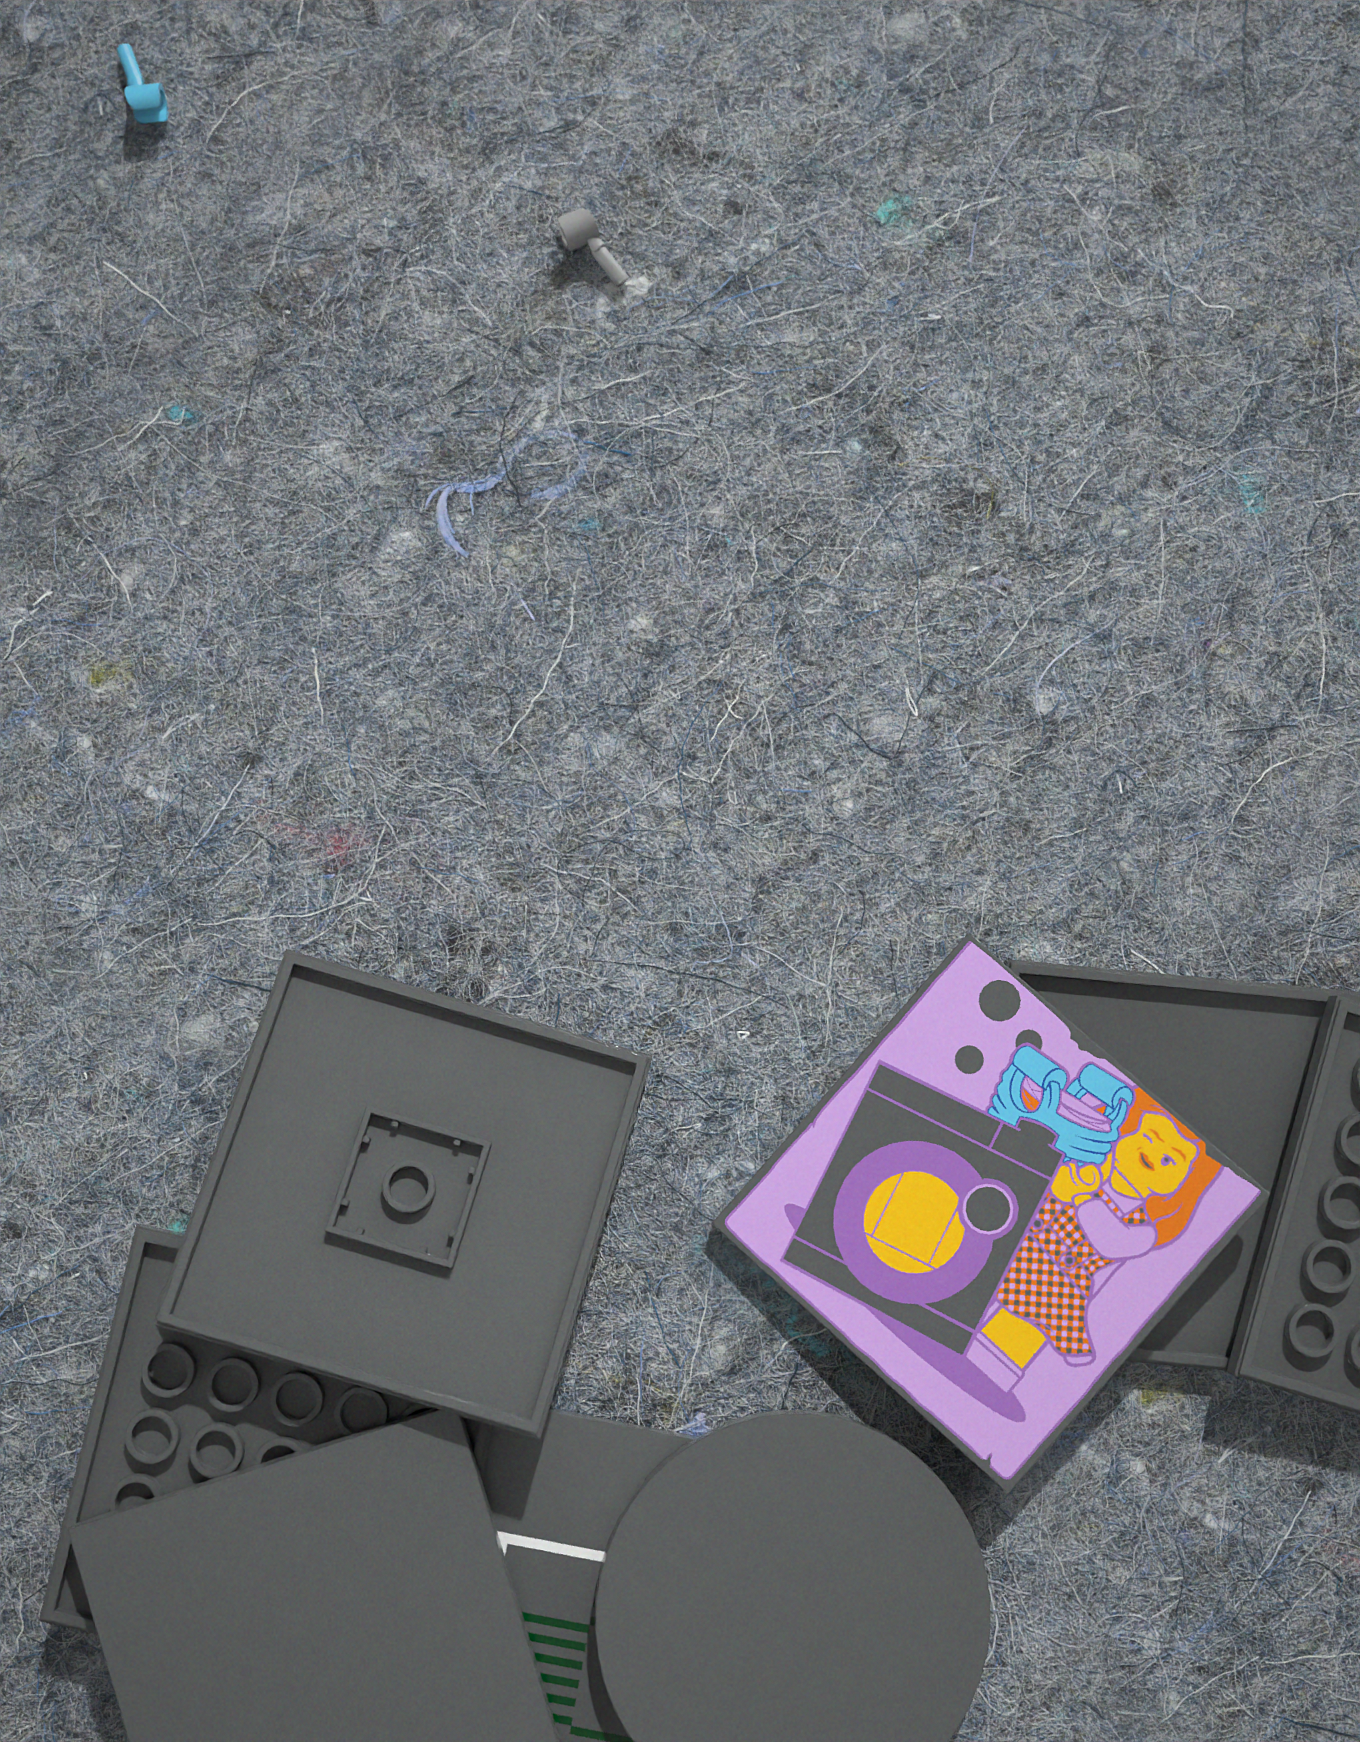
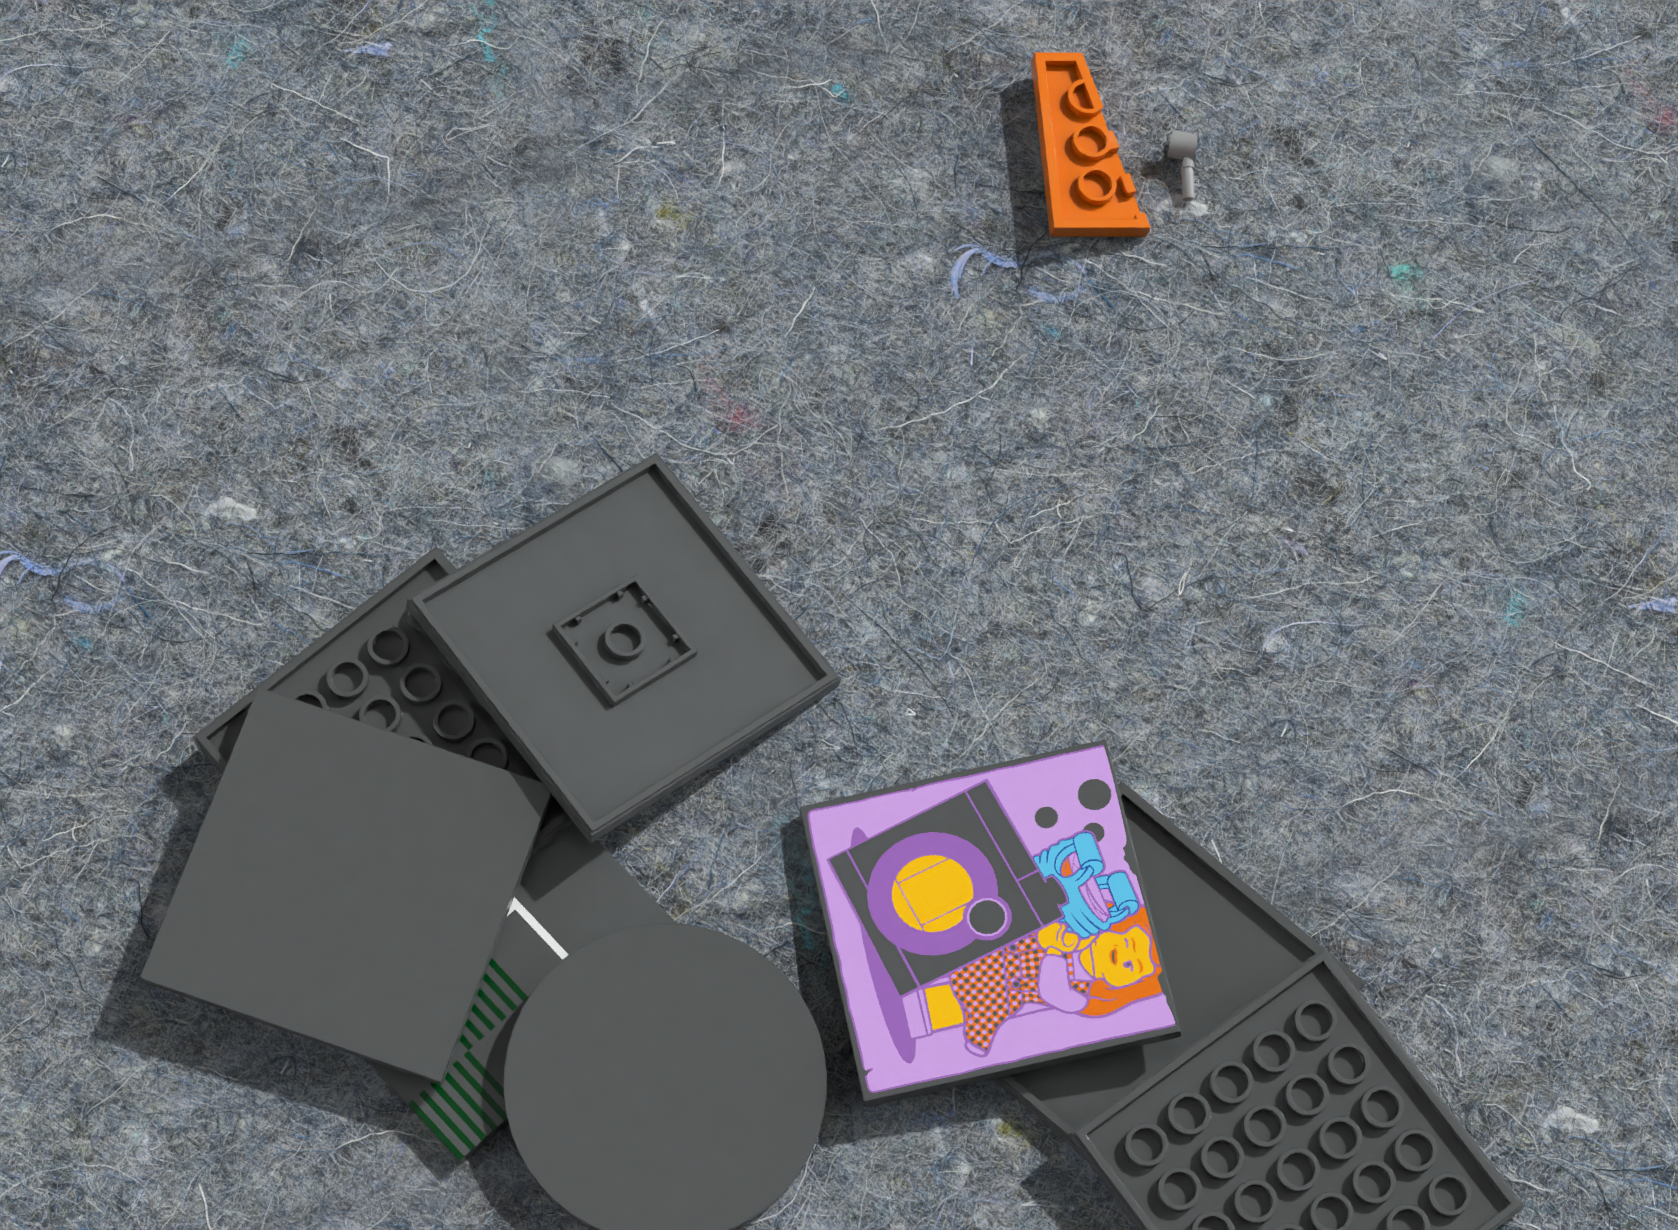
camera: 35 degrees right, 15 degrees down
none -> orange wing [1031,52,1151,237]

